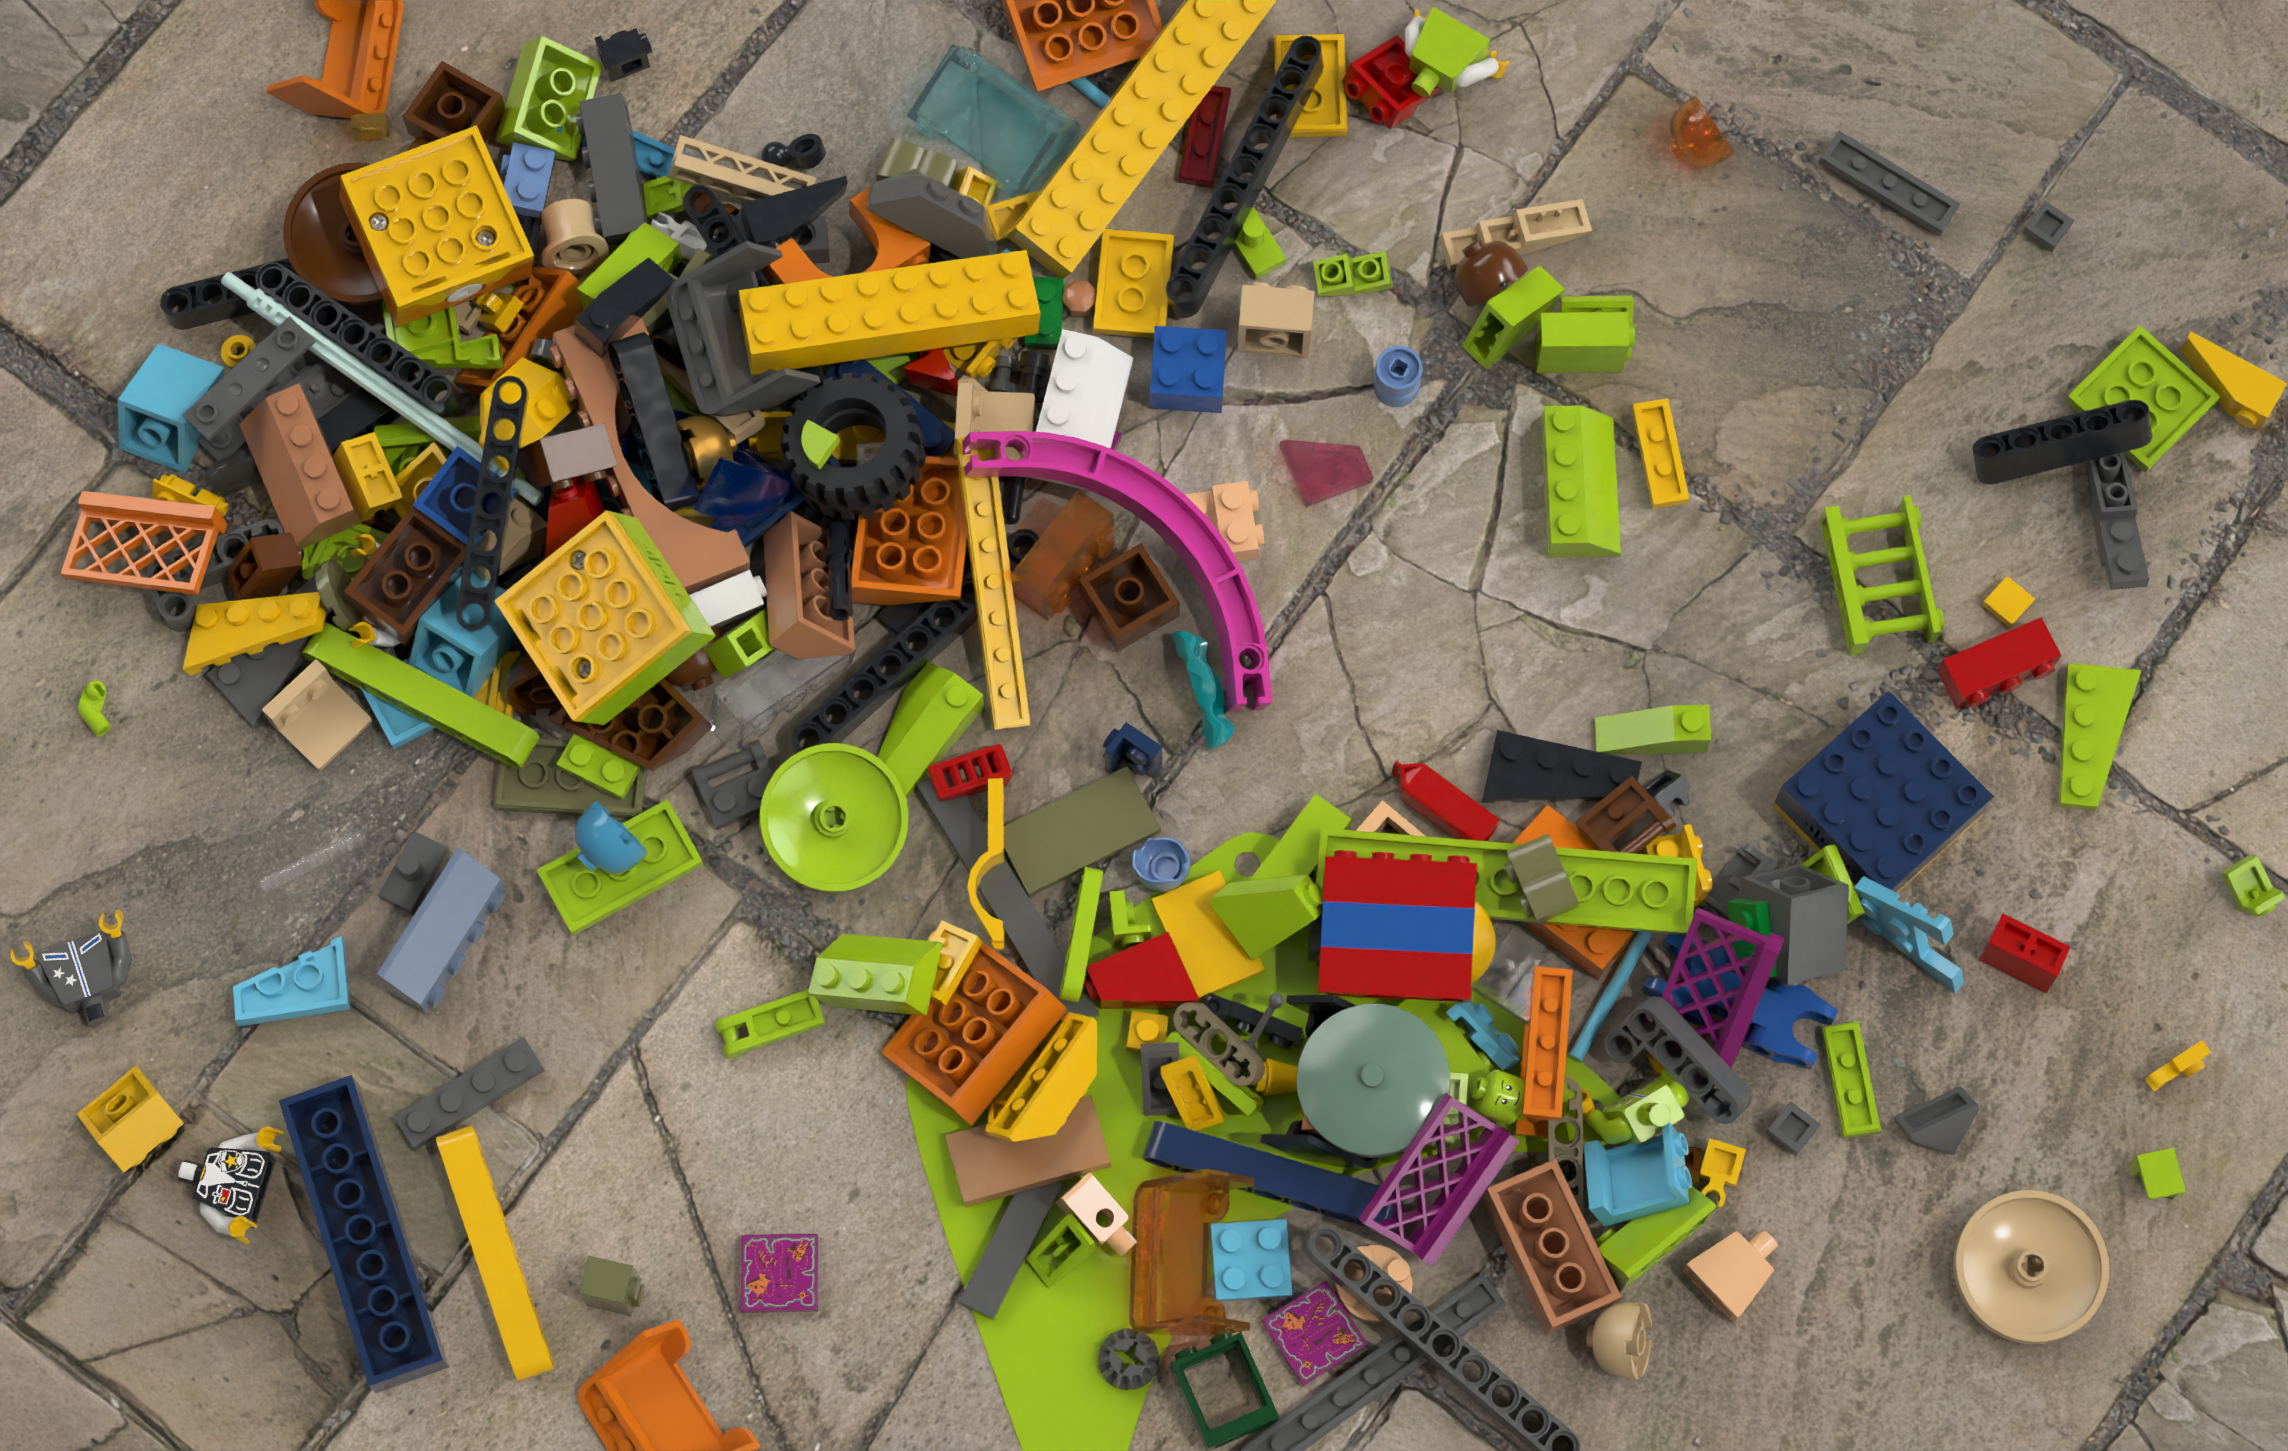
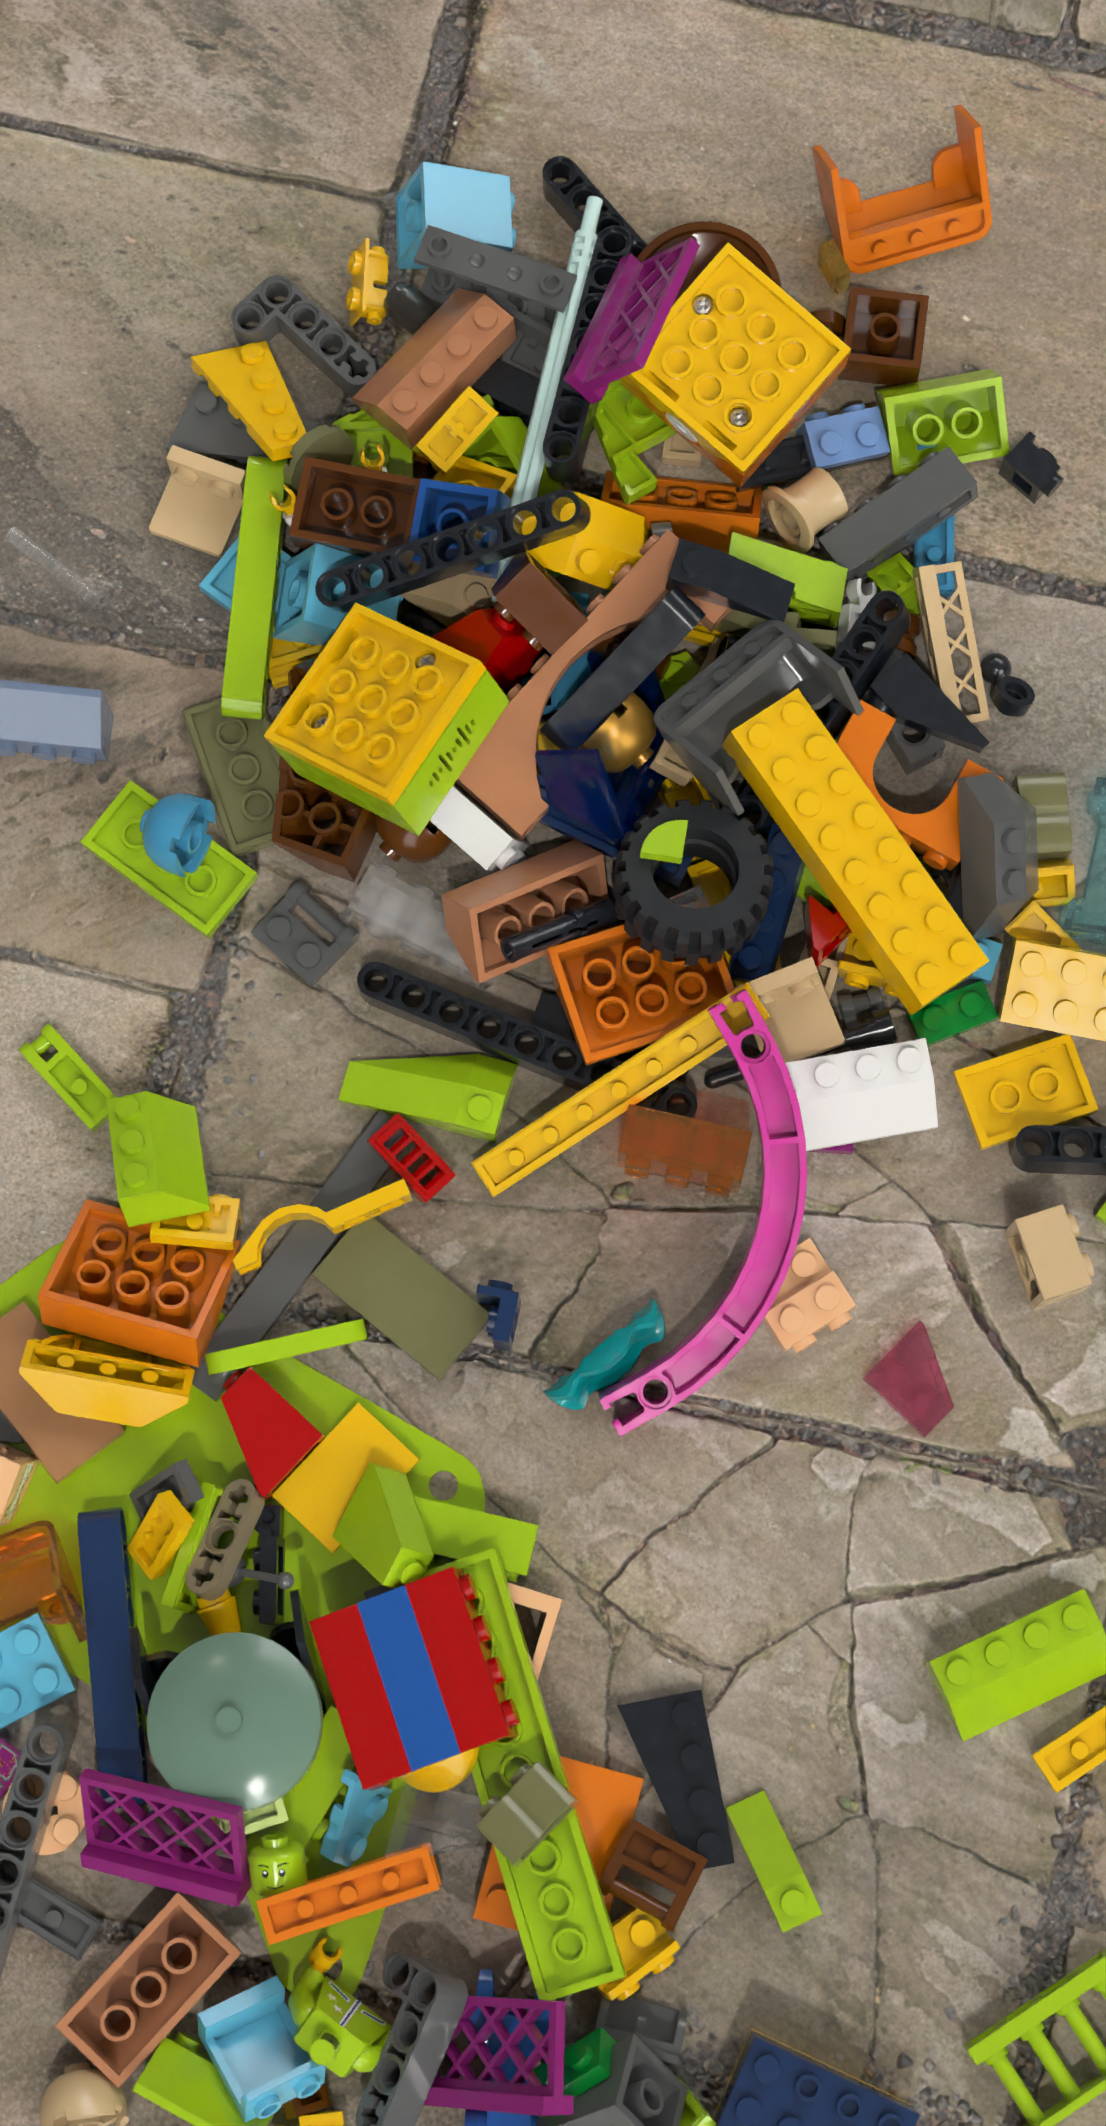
camera: 70 degrees right, 5 degrees up
orange fence [60,491,228,595] -> none
lime arm [78,680,112,737] -> none
yellow plate [221,335,256,369] -> none
reddish brown brick [225,532,303,600] -> none
dark grey tile [378,831,449,915] -> none
yellow tile [474,292,524,333] -> none
lime plate [556,733,641,800] -> none
lime slope [704,605,775,679] -> none
lime dish [759,743,909,893] -> none
nougat tile [1063,280,1097,317] -> none
reddish brown brick [1079,543,1180,652] -> none
lime bracket [1109,890,1151,948] -> none
yellow plate [1126,1011,1169,1052] -> none
medium blue hair [1132,837,1191,892] -> none
blue brick [1150,326,1227,413] -> none
medium blue wheel [1373,346,1423,407] -> none
red piece [1391,760,1501,841] -> none
dark tan beam [1547,1078,1583,1215] -> none
medium azure bar [1568,931,1652,1063] -> none
tile [1644,770,1690,818] -> none
none -> magenta fence [564,237,700,404]

